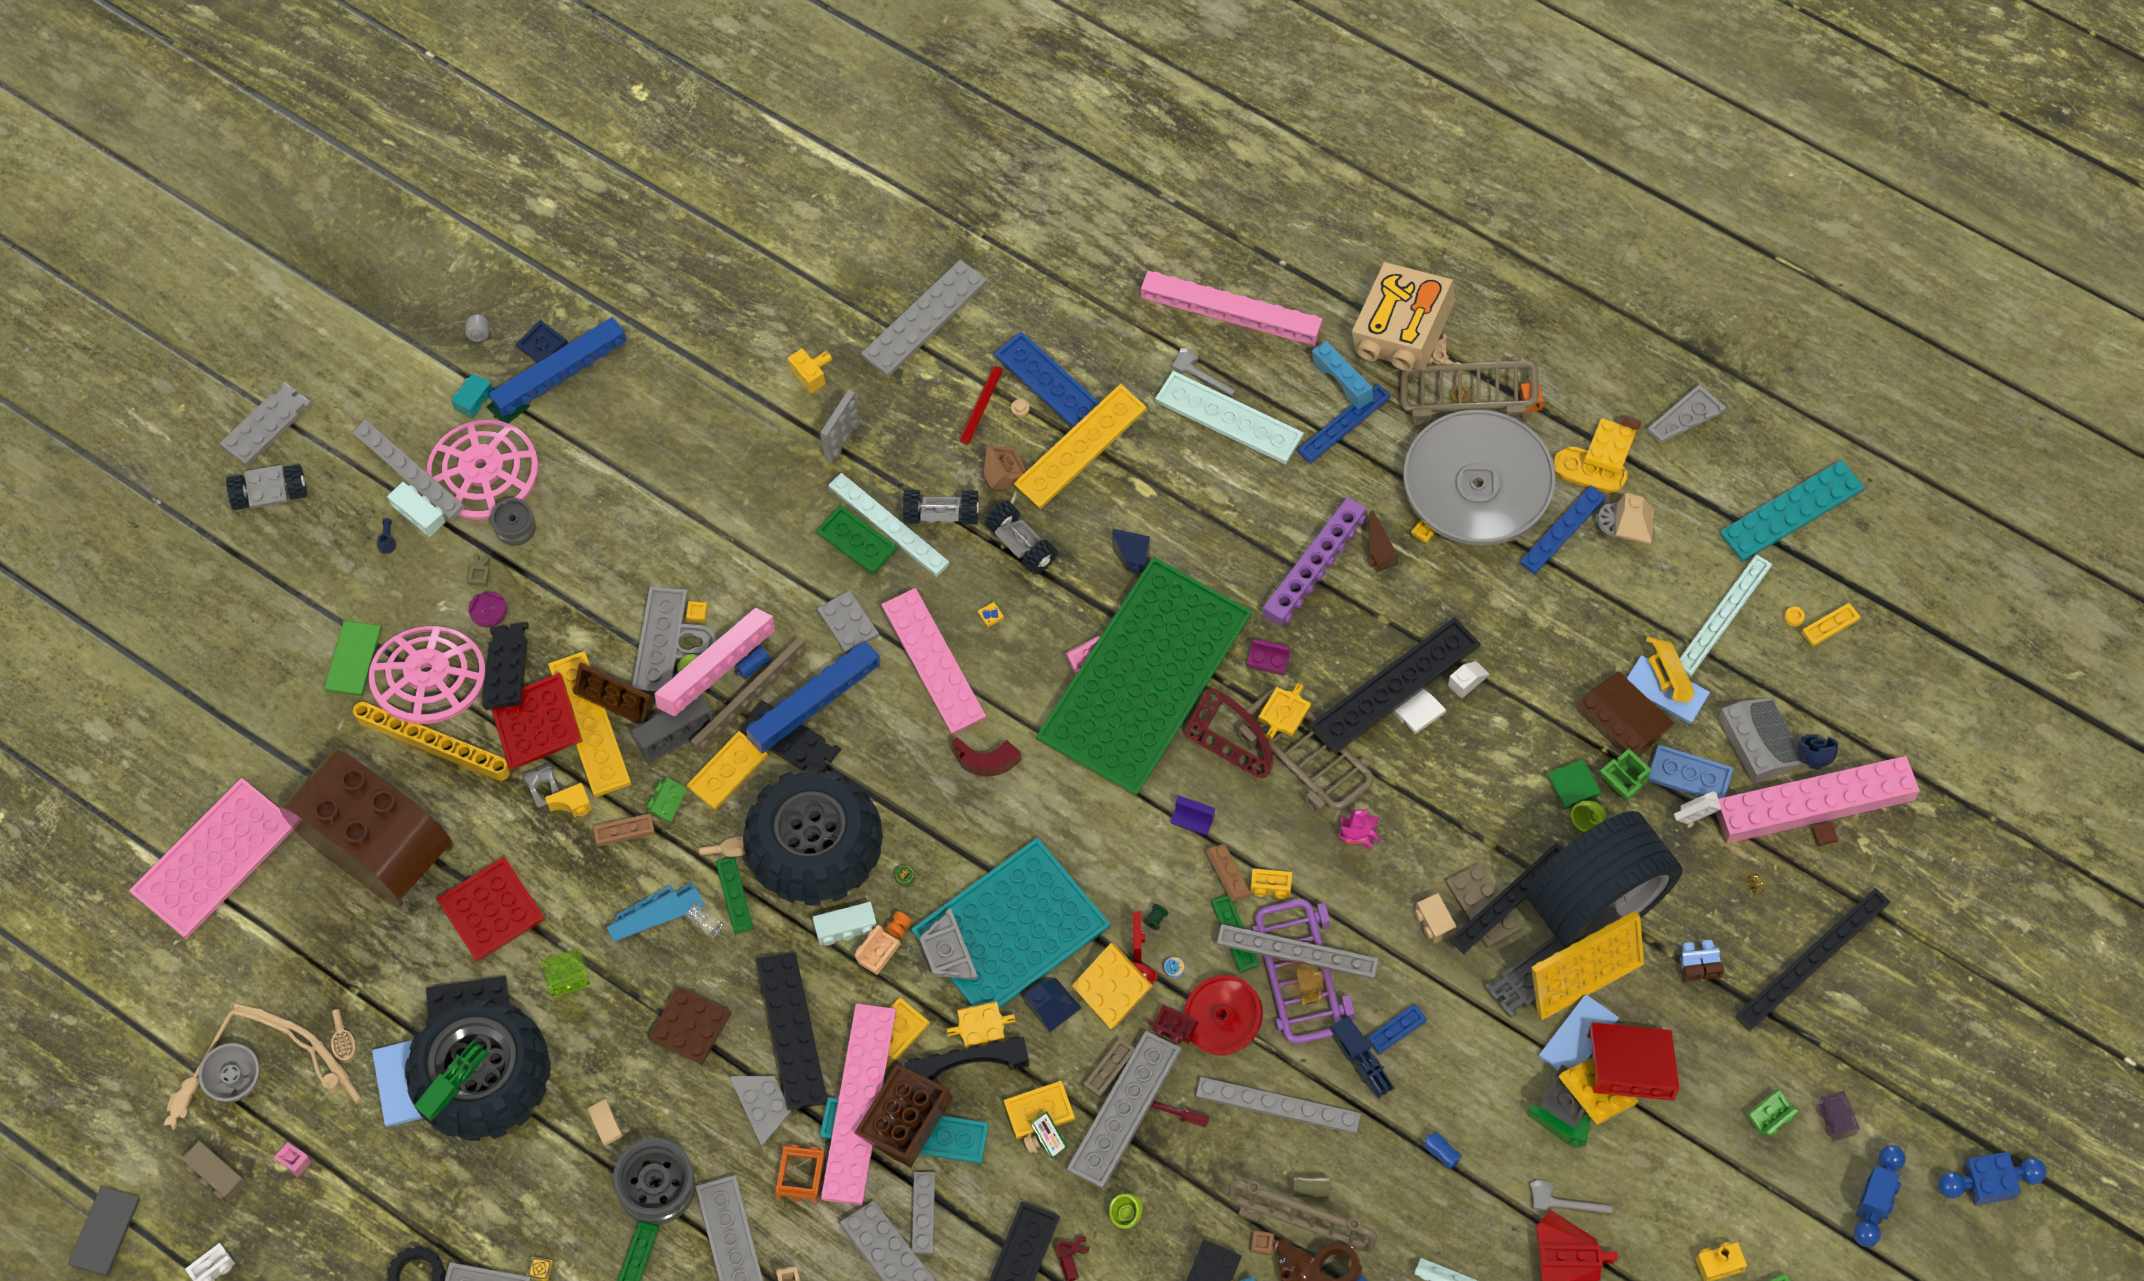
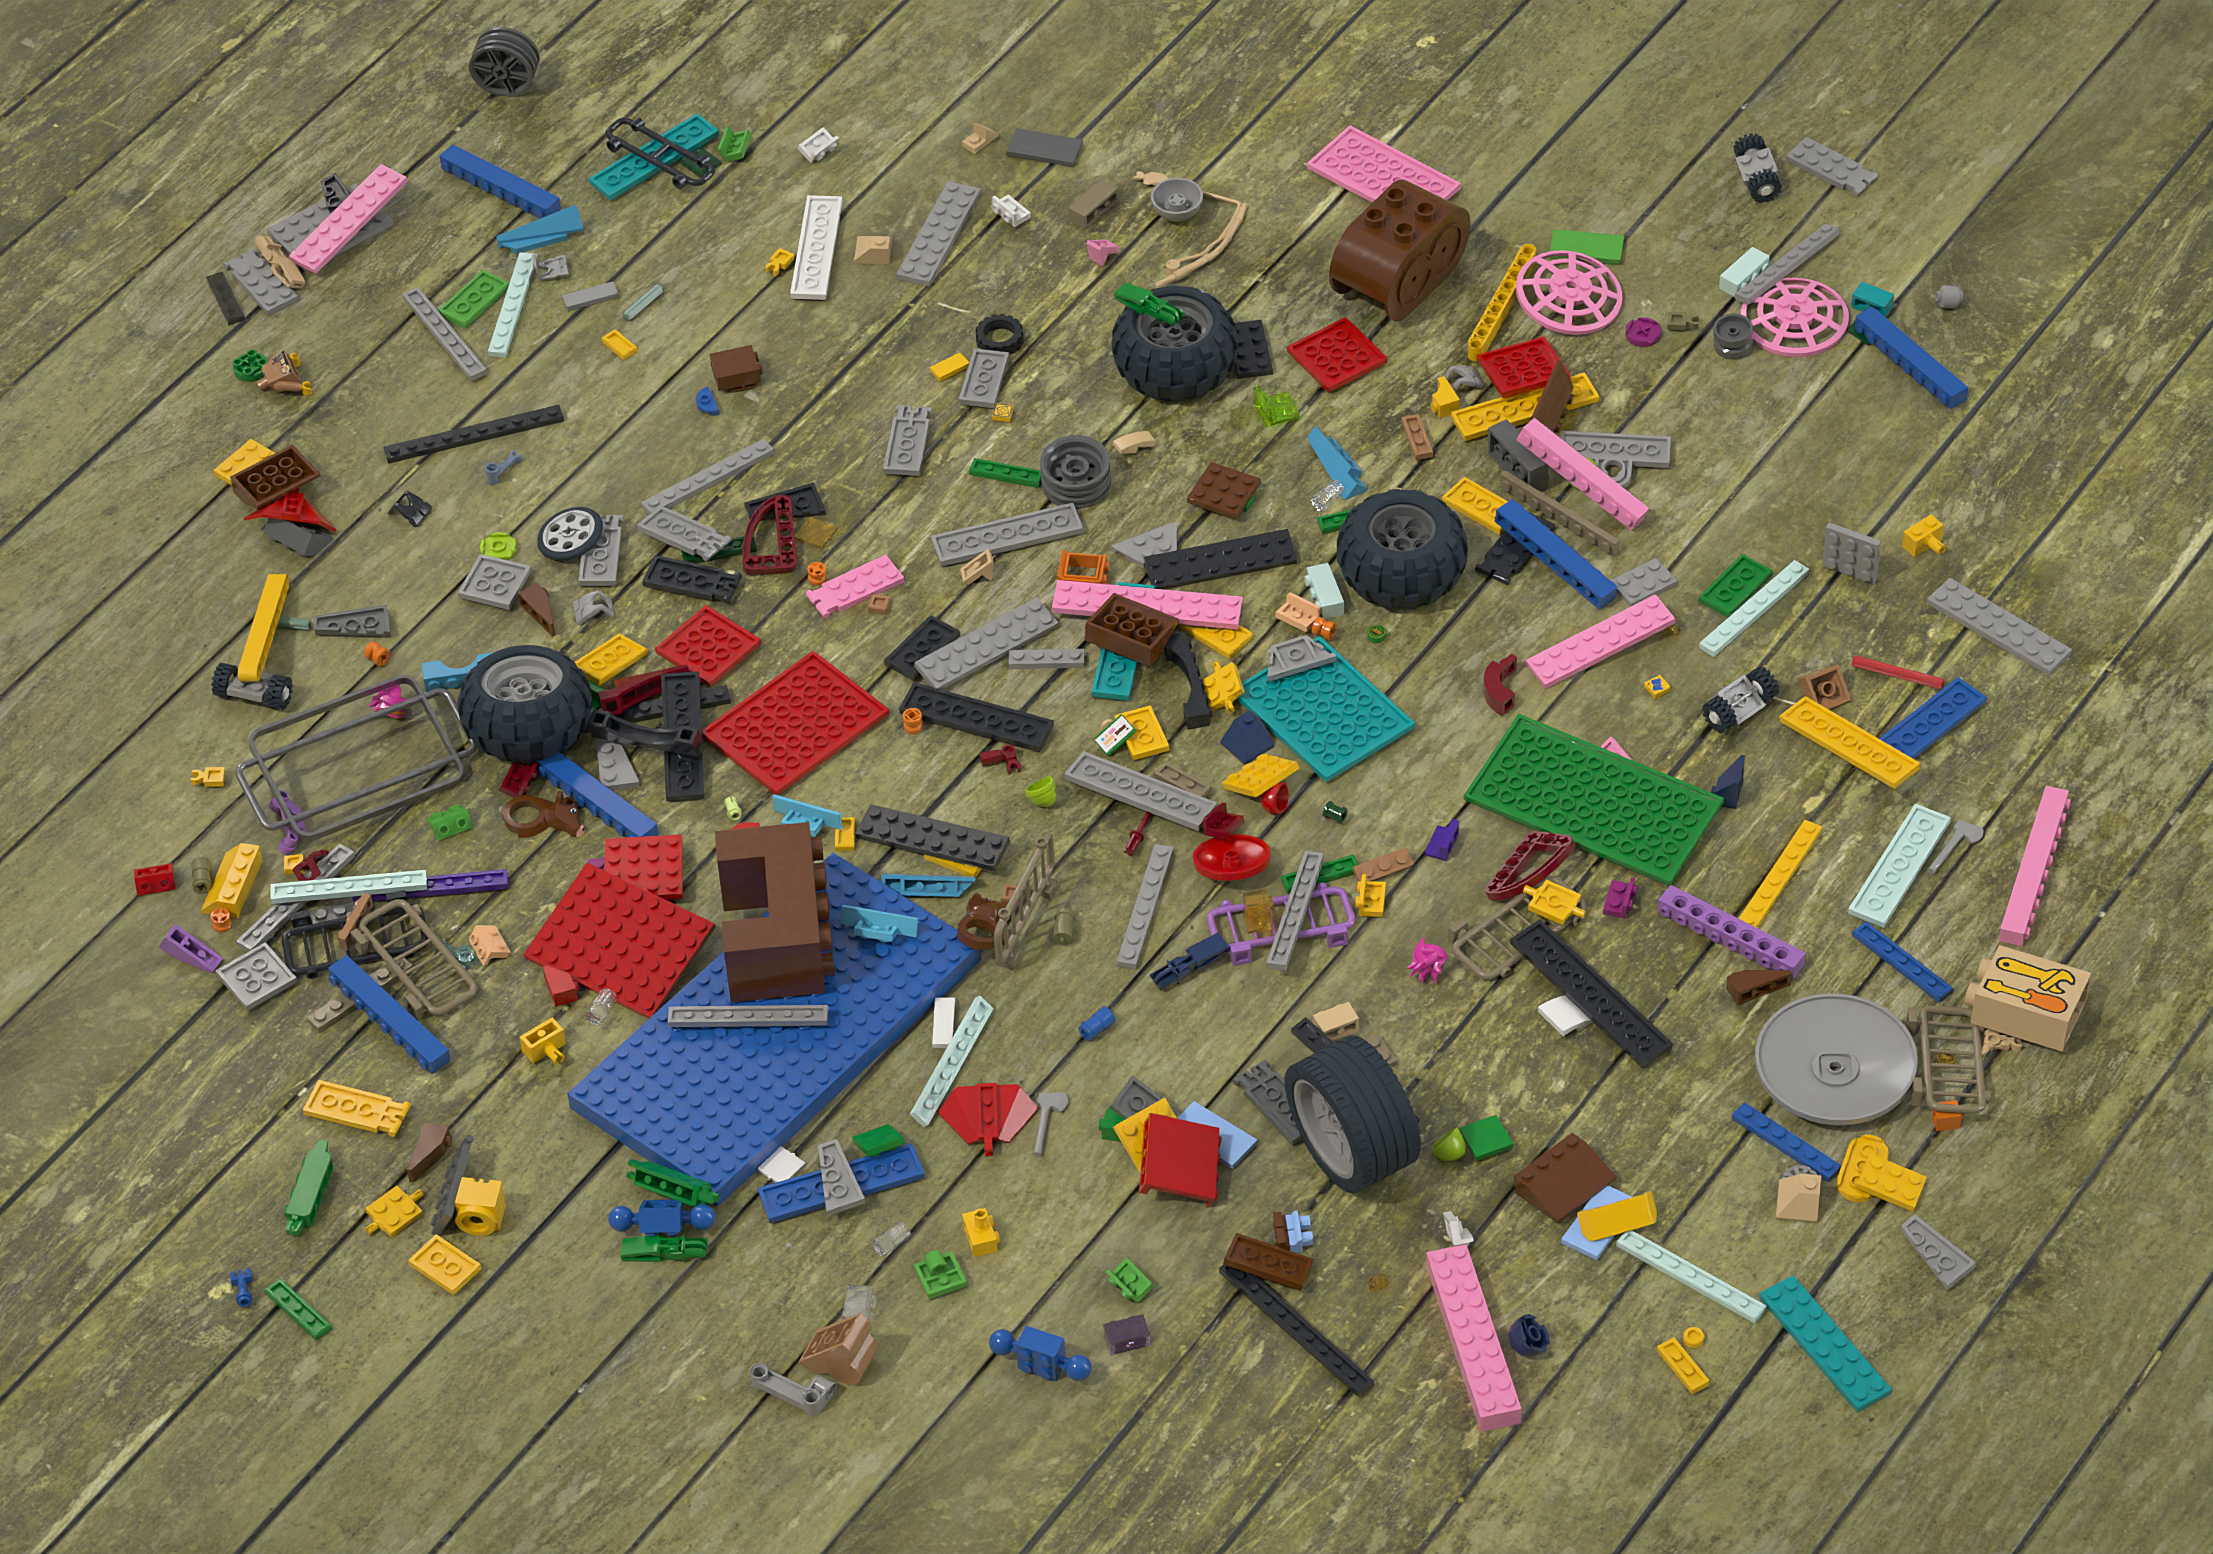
camera: 90 degrees right, 15 degrees down
tan piece [331,1009,357,1063] -> none
dark blue bar [377,519,396,554] -> none
black hinge [483,622,529,710] -> none
dark blue tile [515,320,568,363] -> none
bright green bracket [645,777,687,823] -> none
yellow tile [686,601,708,622] -> none
blue piece [734,646,771,679] -> none
plate [903,490,979,525] -> none
tan plate [1011,399,1030,417] -> none
red plate [1133,911,1145,963] -> none
tile [1164,957,1184,978] -> none
dark azure arch [1312,341,1373,410] -> none
blue tile [1366,1004,1427,1055] -> none
white slope [1448,661,1489,699] -> none
yellow plate [1532,910,1644,1020] -> none
bright green plate [1599,749,1651,802] -> none
copper tile [1620,415,1642,430] -> none
medium blue tile [1648,744,1734,799] -> none
light grey slope [1718,697,1806,784] -> none
copper tile [1812,822,1838,846] -> none
blue brick [1938,1152,2047,1206] -> none
none -> reddish brown plate [1223,1233,1314,1291]
none -> yellow plate [1739,820,1822,928]

